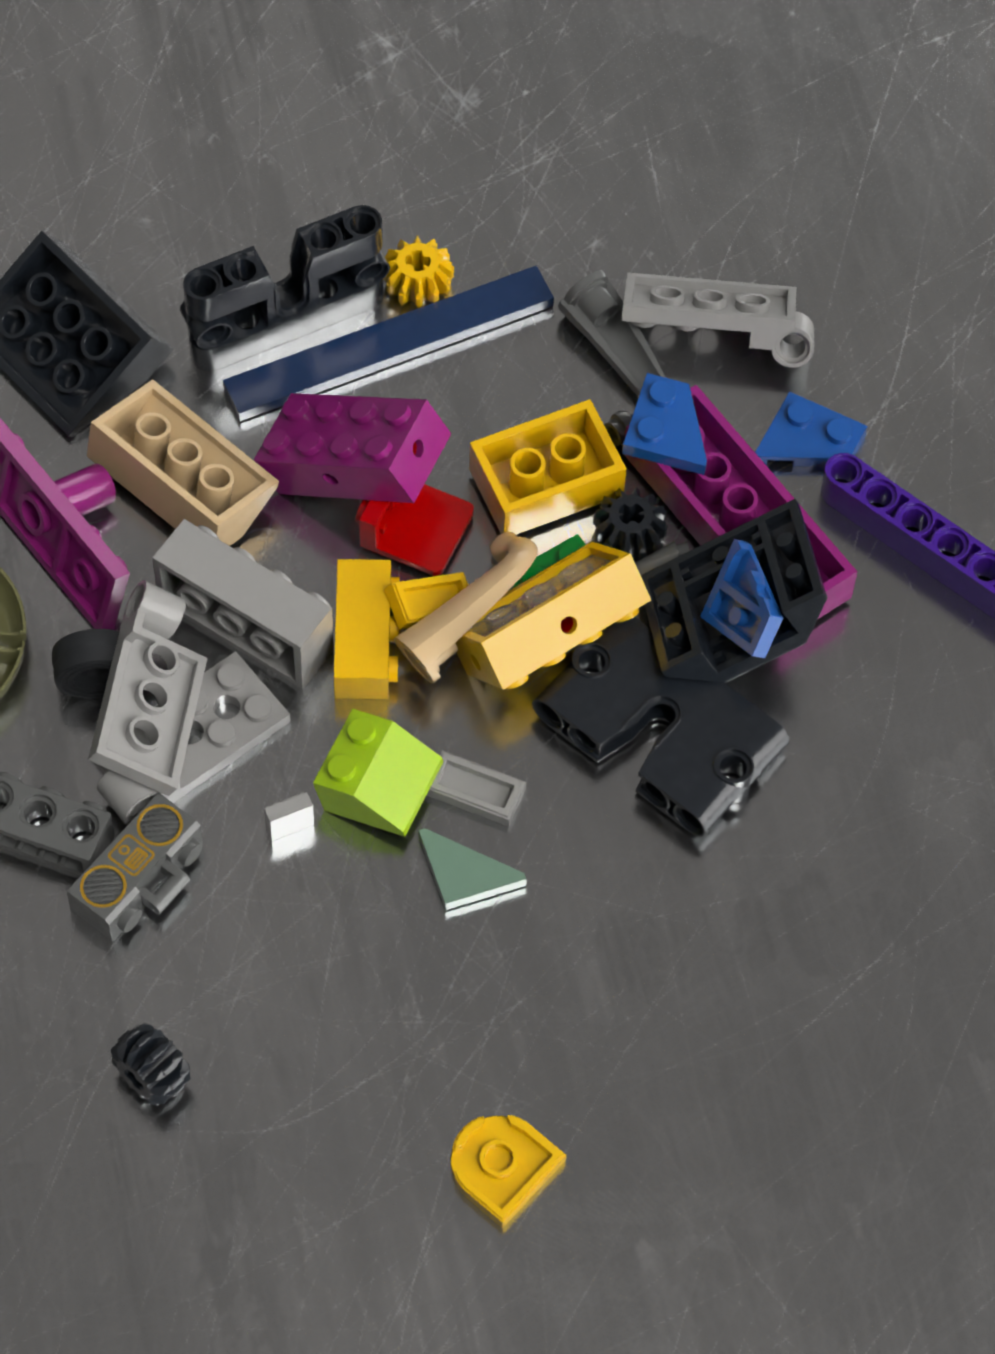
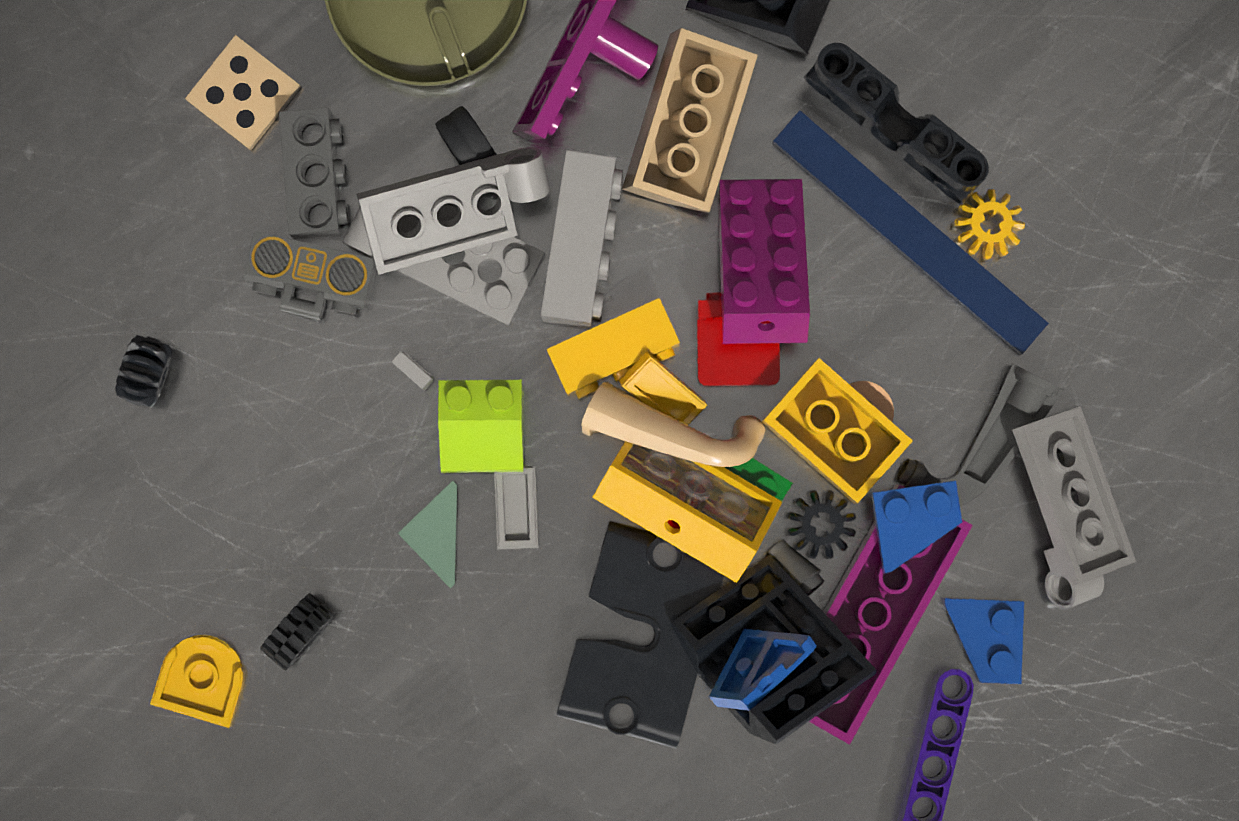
camera: 70 degrees right, 25 degrees up
none -> black tyre [260,593,335,671]

